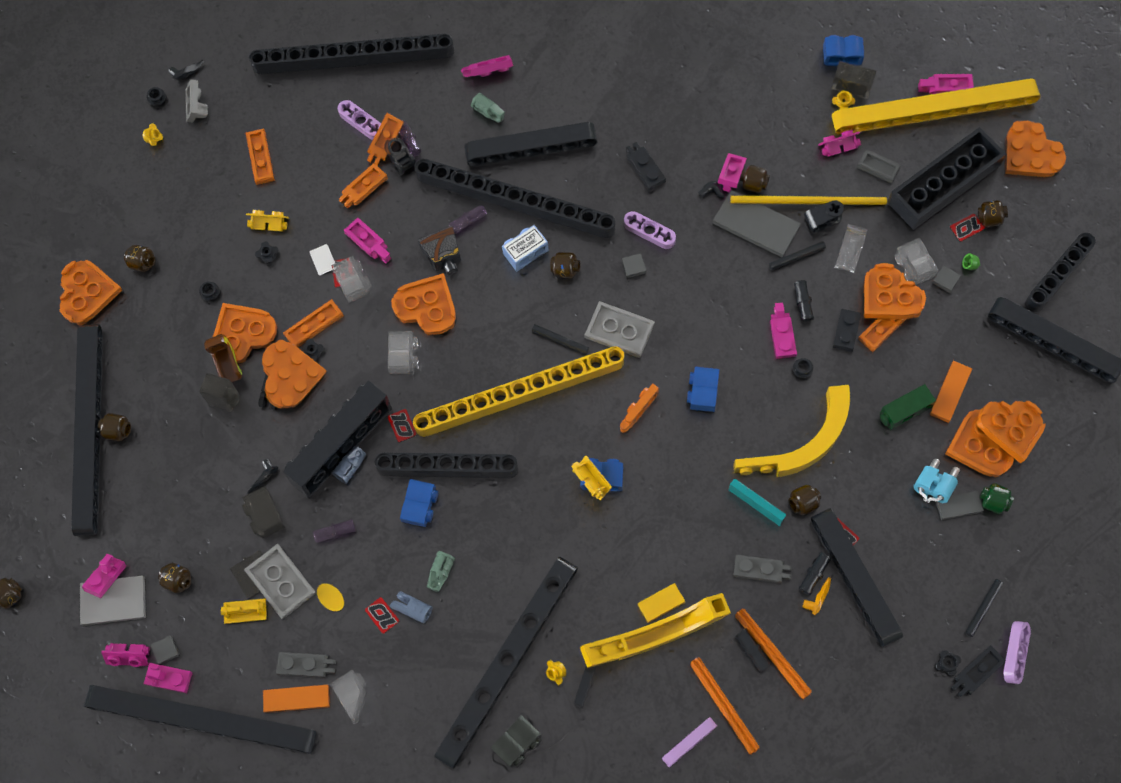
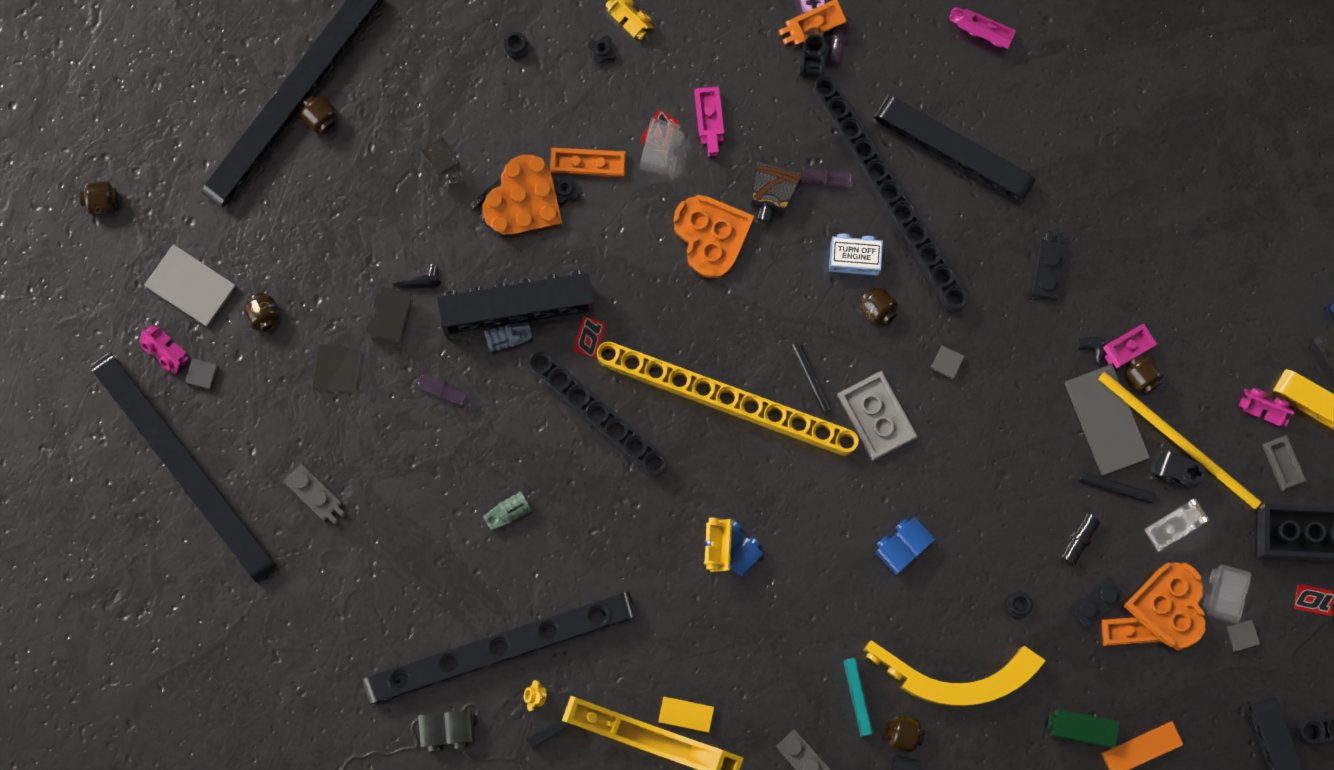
camera: 30 degrees right, 10 degrees up
dark pink hinge [82,554,126,598] -> none
dark pink hinge [144,663,192,694] -> none
reddish brown animal [204,334,243,385] -> none
orange plate [213,303,277,363] -> none
yellow hinge [221,598,267,624] -> none
light grey tile [244,544,316,620] -> none
orange tile [263,685,330,713] -> none
white sticker [310,244,337,275] -> none
yellow sticker [317,584,344,611] -> none
clear slope [330,670,367,724] -> none
orange hinge [339,163,388,208] -> none
sticker [365,597,399,634] -> none
clear brick [388,331,418,374] -> none
sand blue hinge [390,591,433,624] -> none
blue brick [400,479,439,527] -> none
sand green hinge [471,93,505,123] -> none
orange hinge [620,383,659,433] -> none
lavender beam [624,211,676,249] -> none
dark pink hinge [770,302,797,359] -> none
yellow plate [832,90,855,109] -> none
bright green hinge [962,253,980,270] -> none

